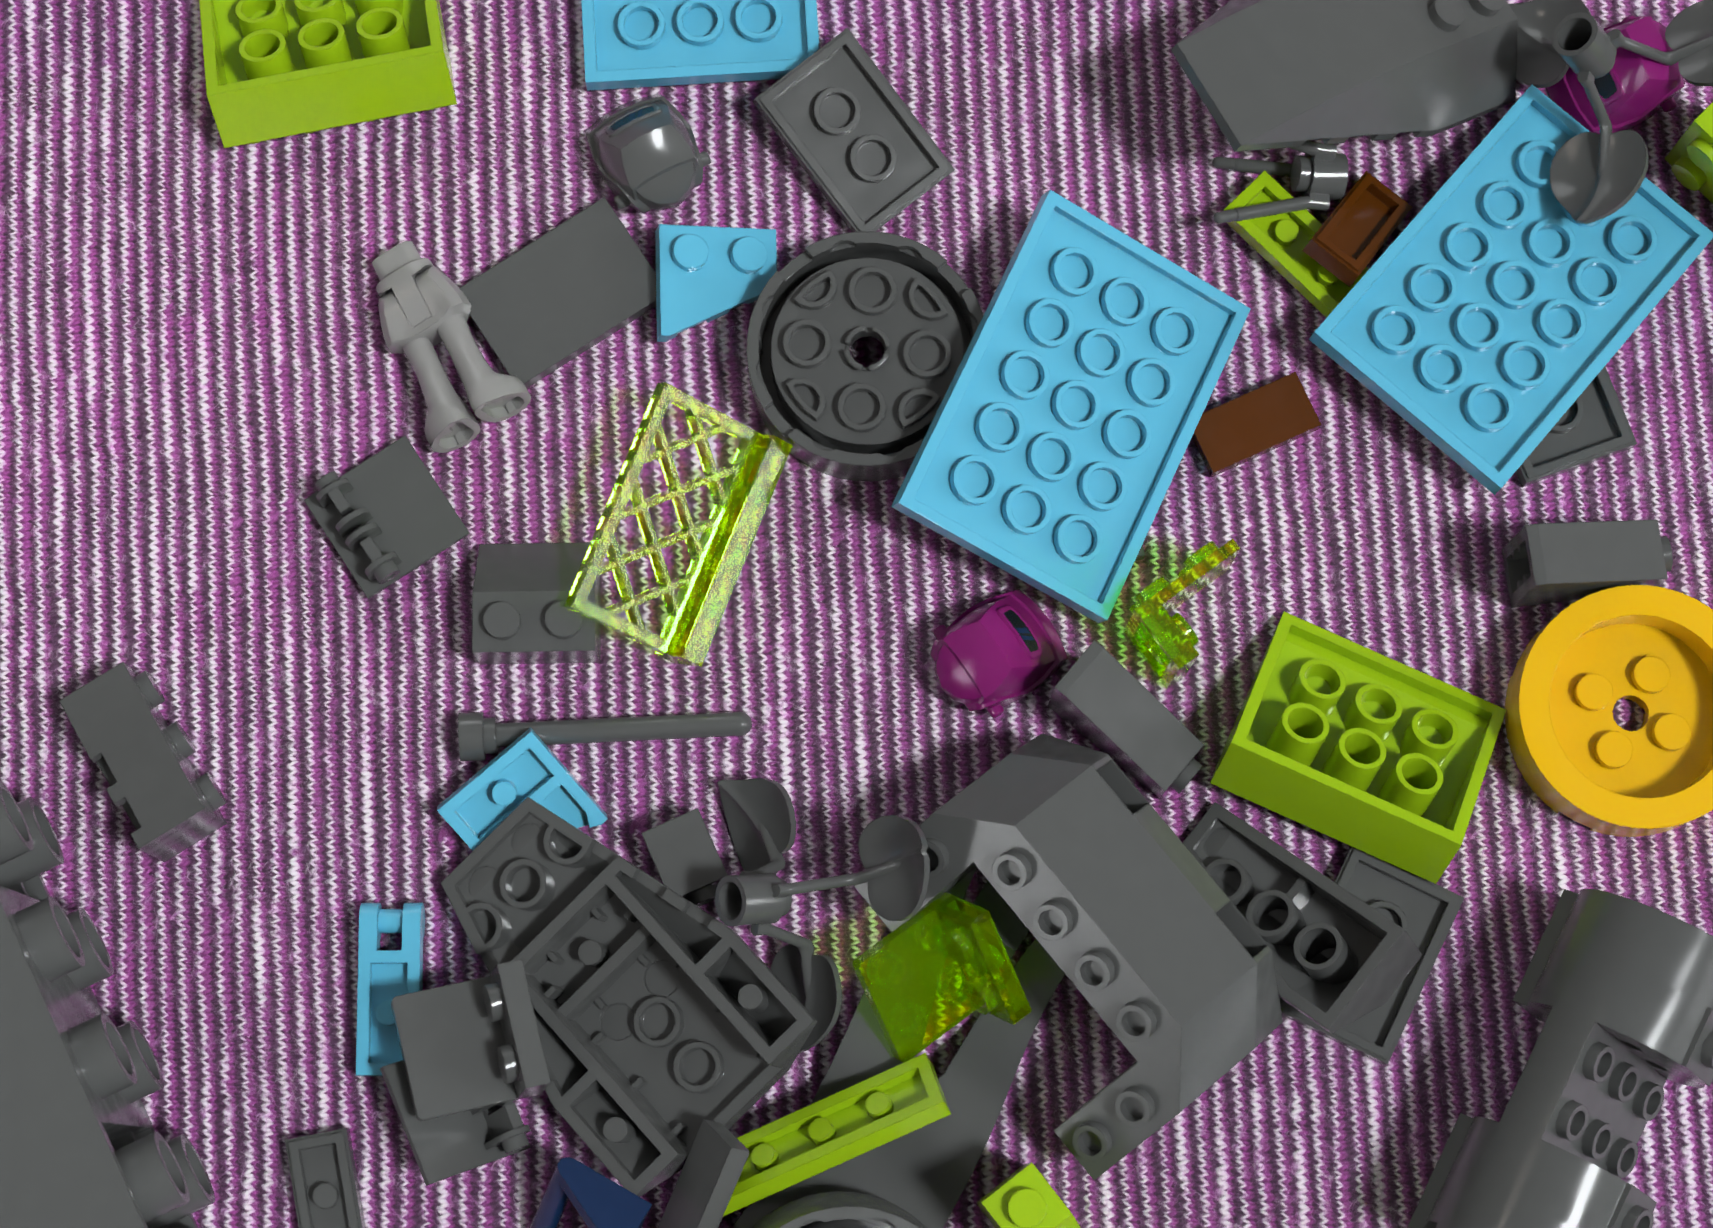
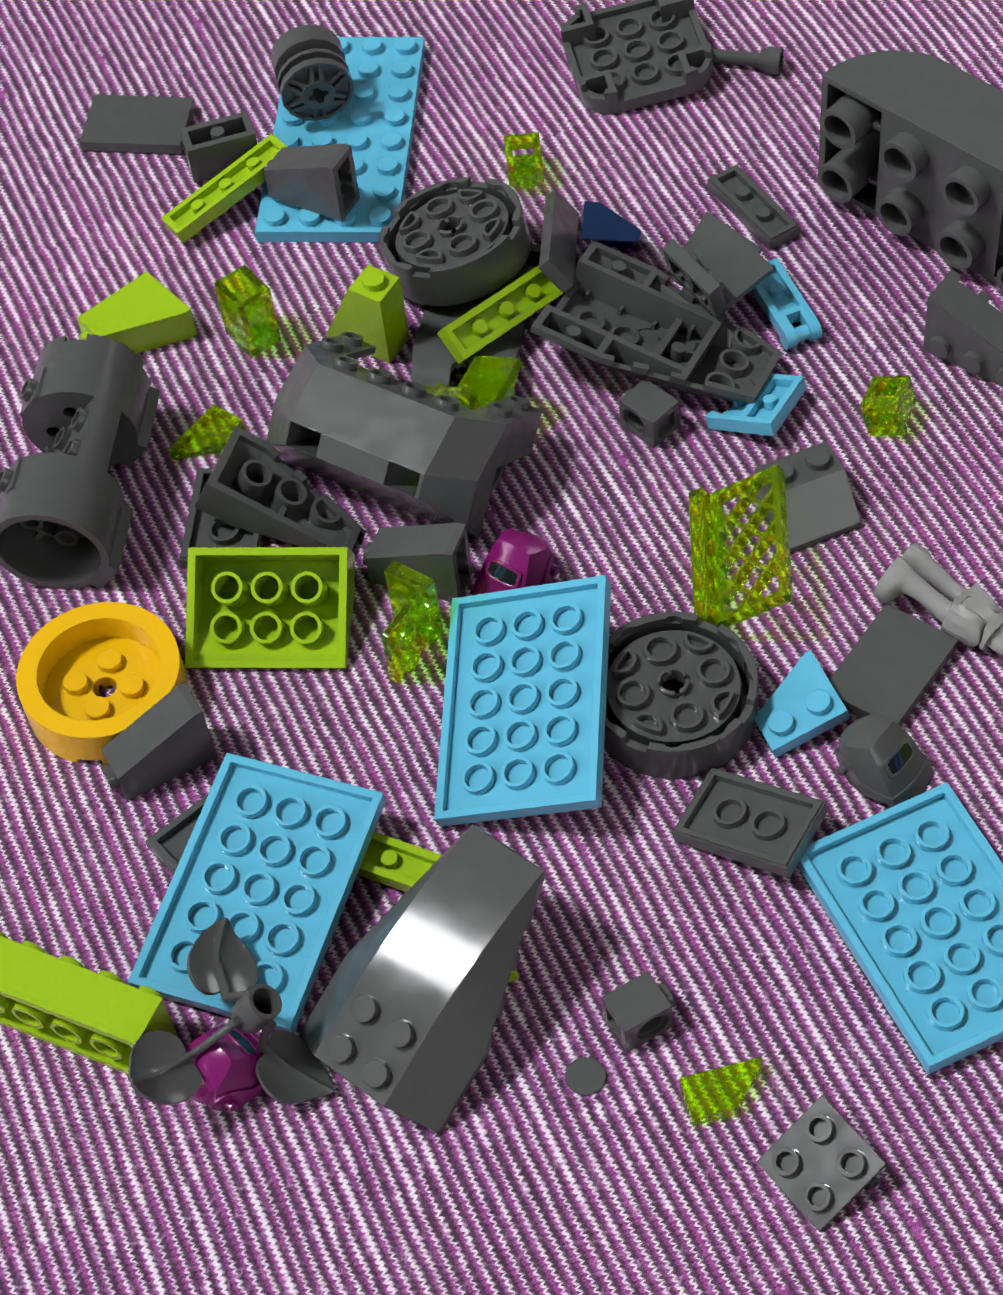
camera: 165 degrees right, 25 degrees down
dark grey hinge [304,436,470,599] -> none
dark grey piece [458,712,752,761] -> none
dark grey plant [715,778,930,1053] -> none
reddish brown tile [1192,372,1321,477] -> none
reddish brown tile [1302,171,1412,287] -> none
none -> clear neon green tile [168,404,244,460]
none -> clear neon green brick [860,376,917,436]

